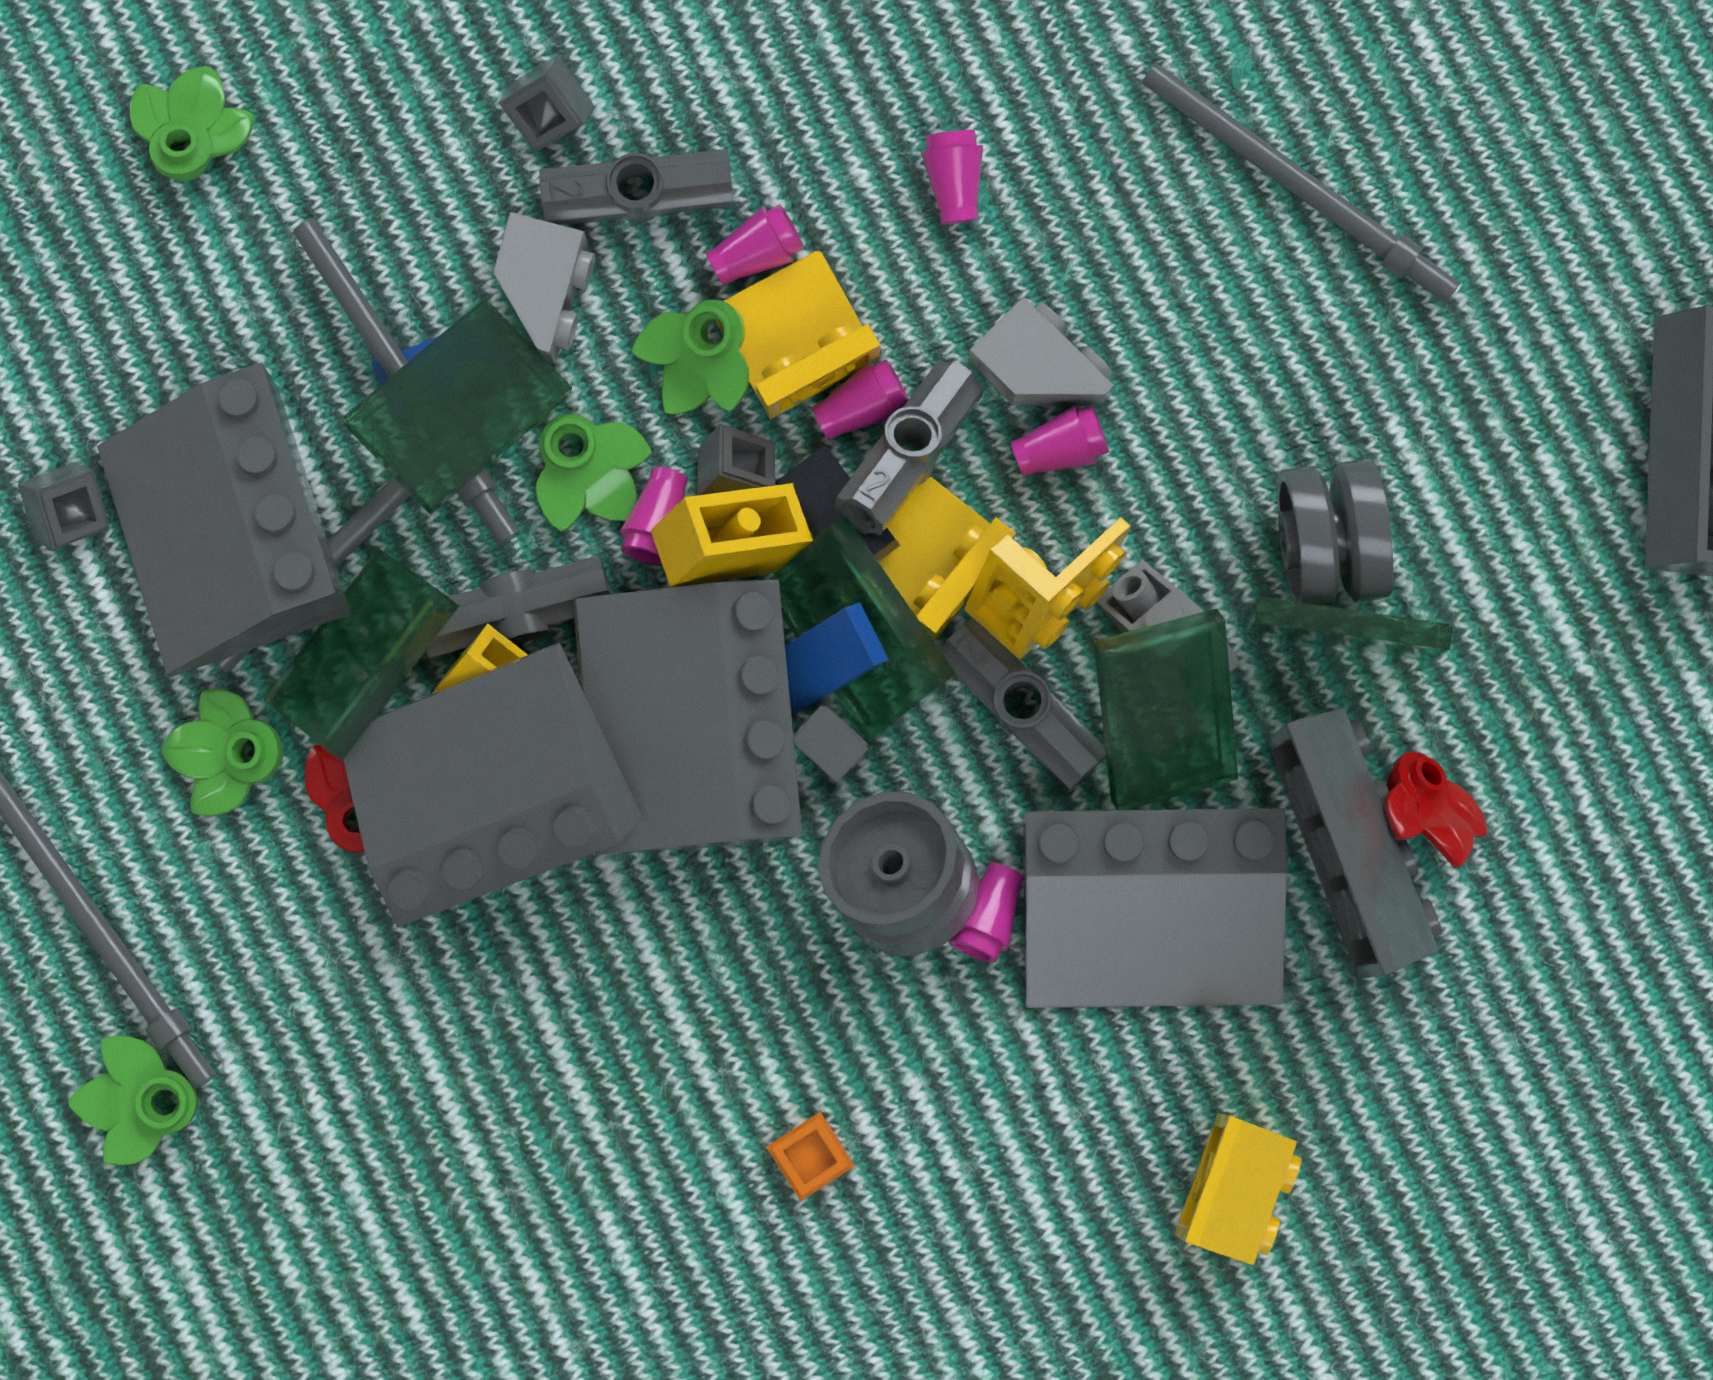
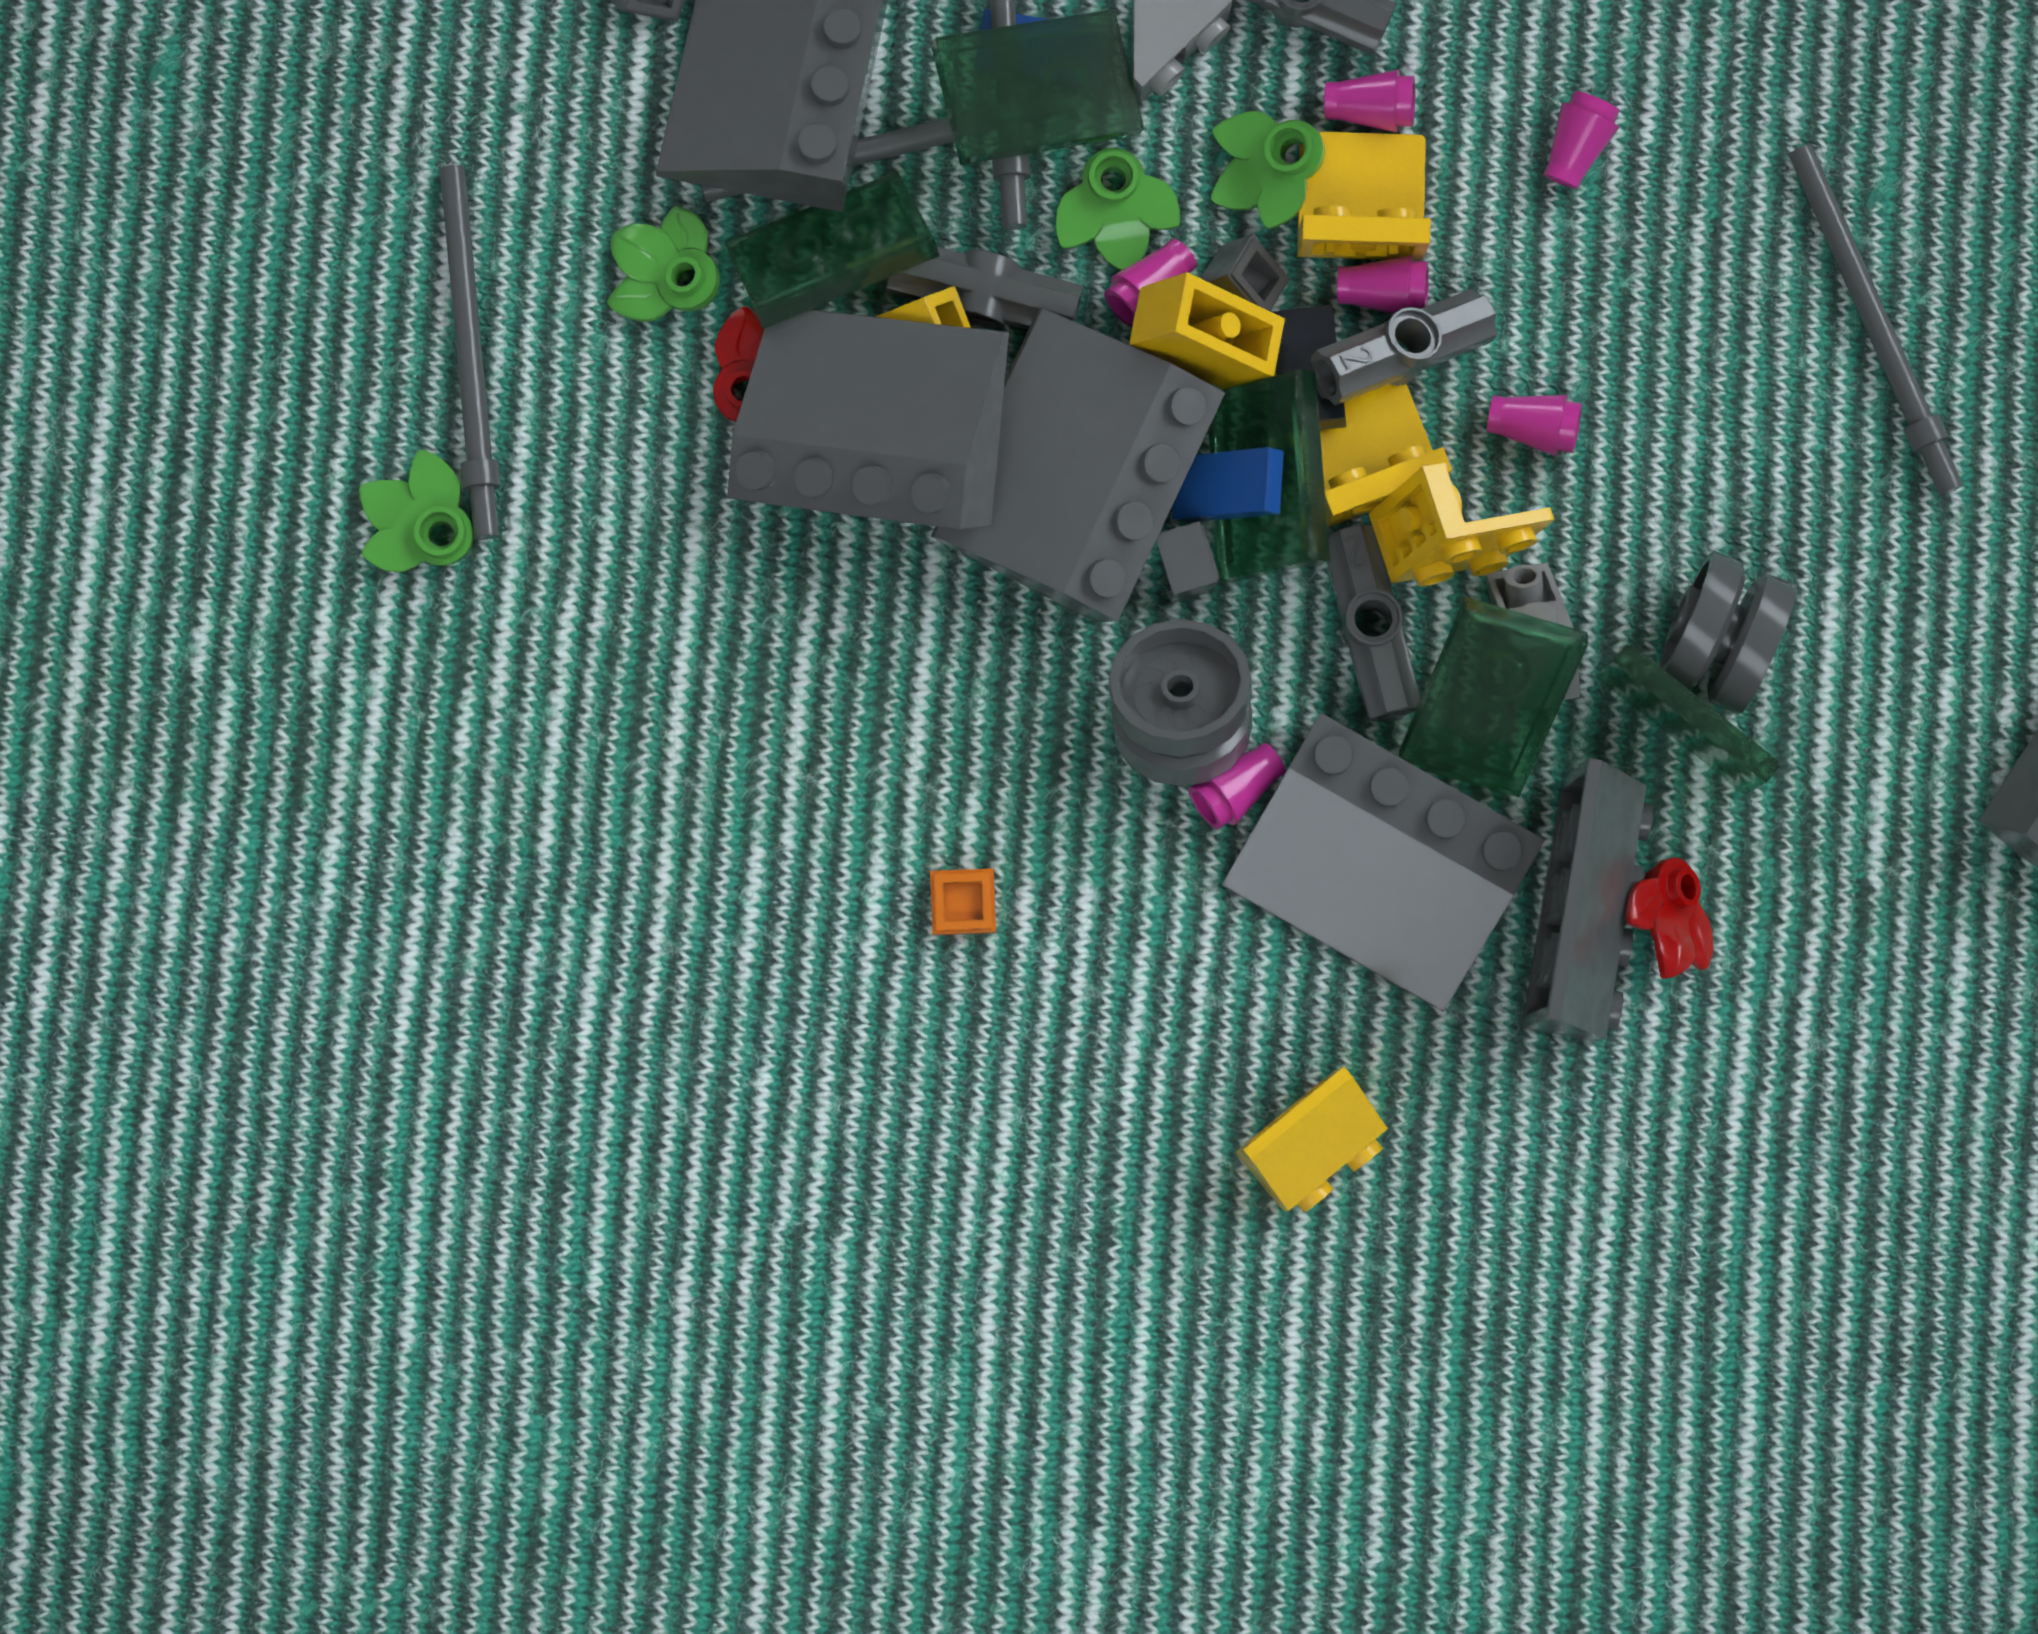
camera: 20 degrees right, 0 degrees up
light grey slope [968,297,1114,406] -> none

